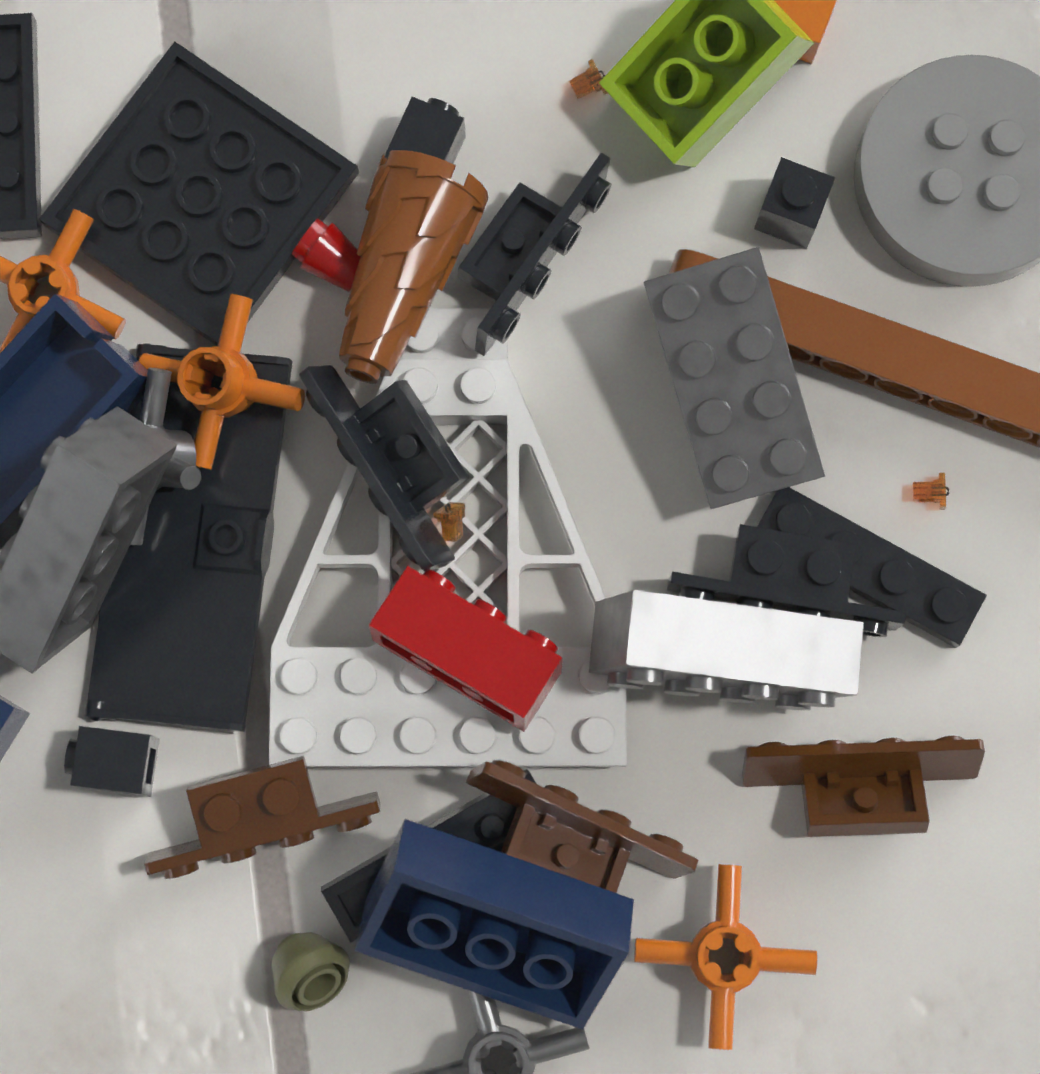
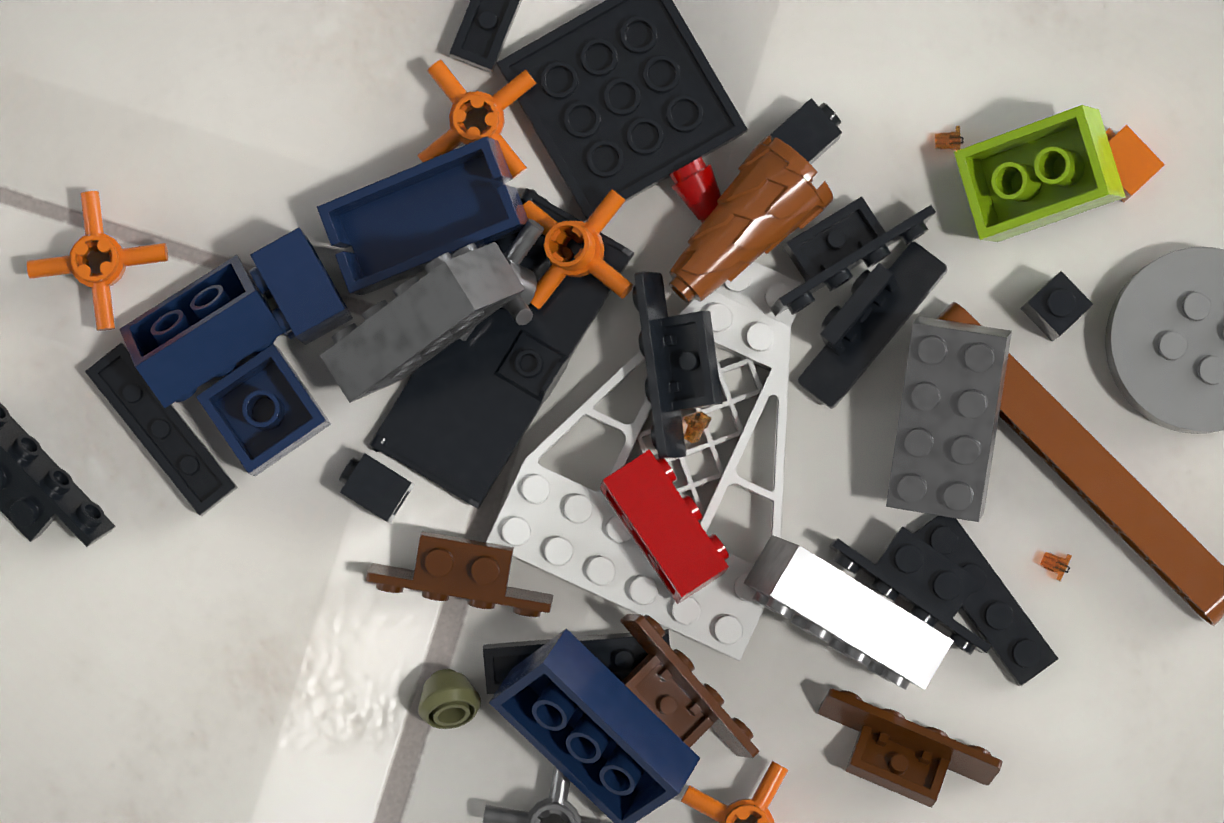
camera: 25 degrees right, 5 degrees up
none -> black bracket [798,242,948,409]

